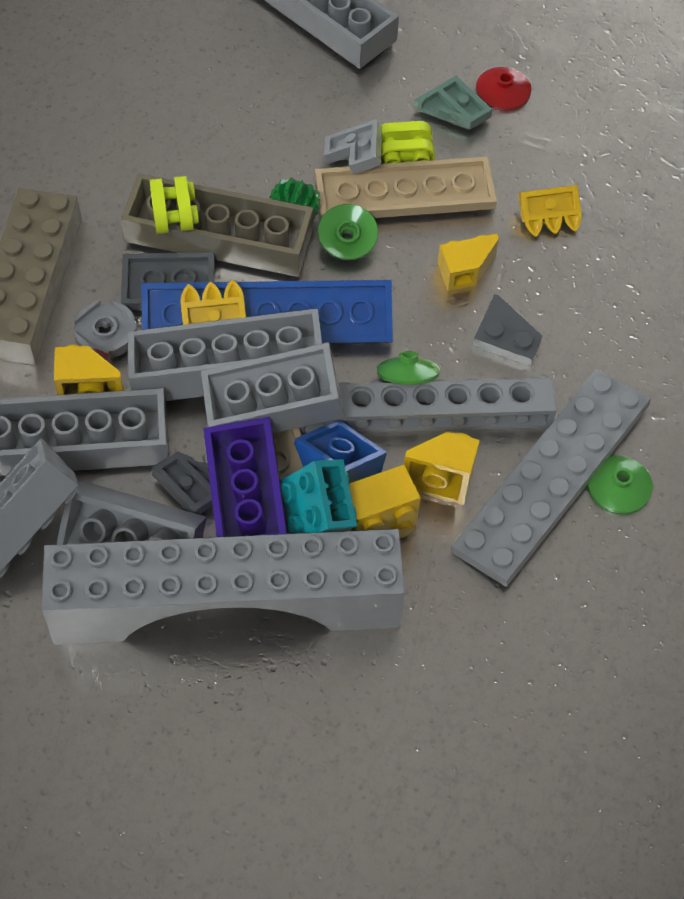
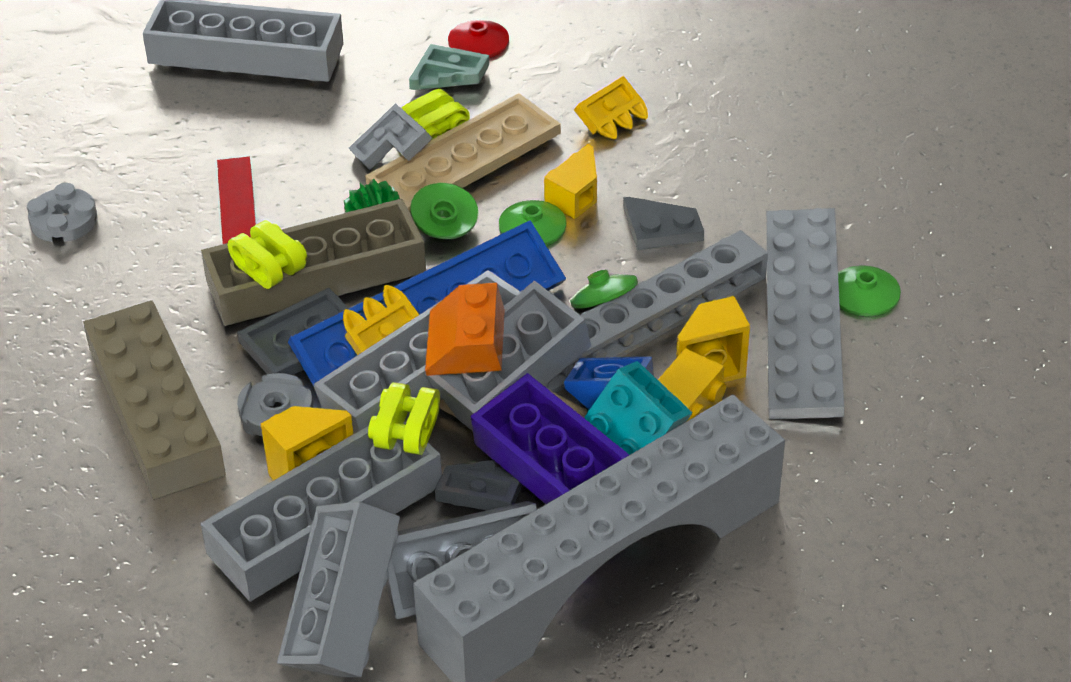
camera: 30 degrees left, 15 degrees down
none -> light grey plate [27,183,97,242]
none -> red tile [217,156,256,244]
none -> neon yellow brick [368,382,440,455]
none -> orange slope [425,282,505,376]
none -> bright green dish [499,200,566,246]

